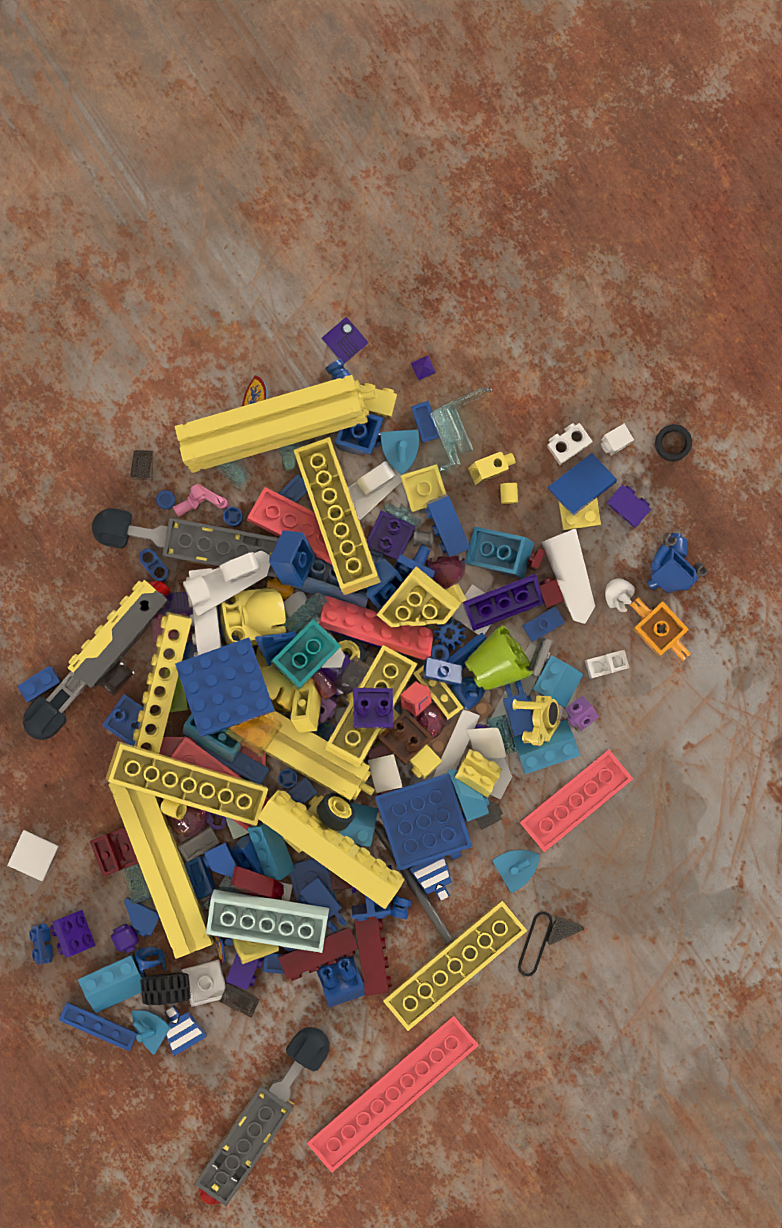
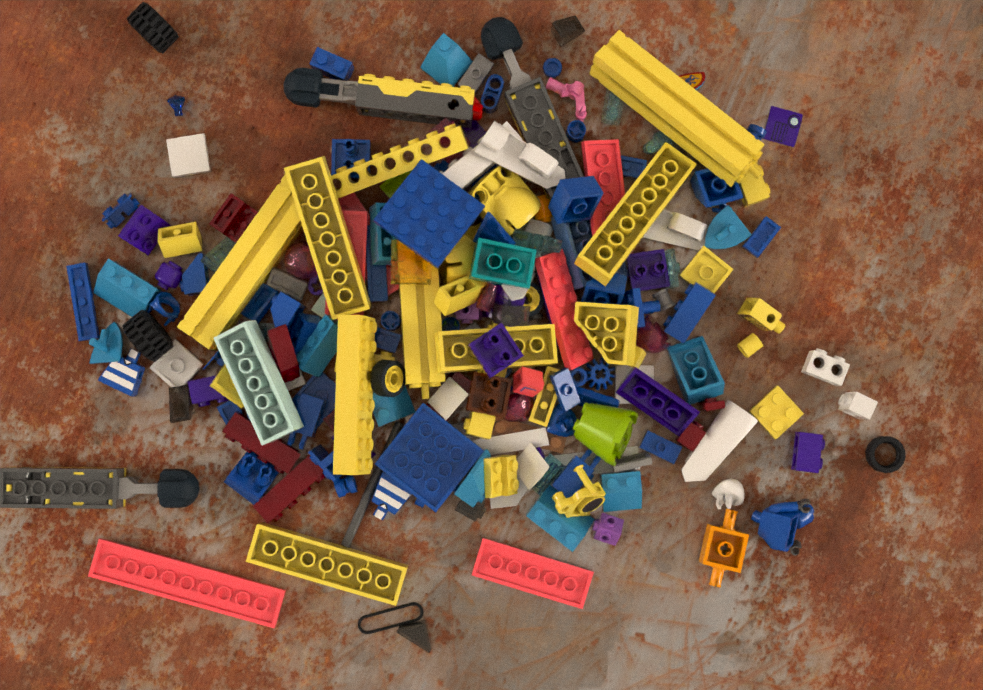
camera: 55 degrees right, 0 degrees up
clear smoke slope [98,661,134,696] -> none
light yellow beam [161,799,187,820] -> none
dark purple slope [411,356,436,381] -> none
clear light blue piece [430,388,492,471] -> none
dark azure shield [492,850,540,893] -> none
blue tile [548,453,617,516] -> none
white slope [585,650,629,679] -> none
none -> light yellow brick [158,222,202,258]
none -> dark azure slope [420,33,473,87]
none -> light grey plate [458,53,494,93]

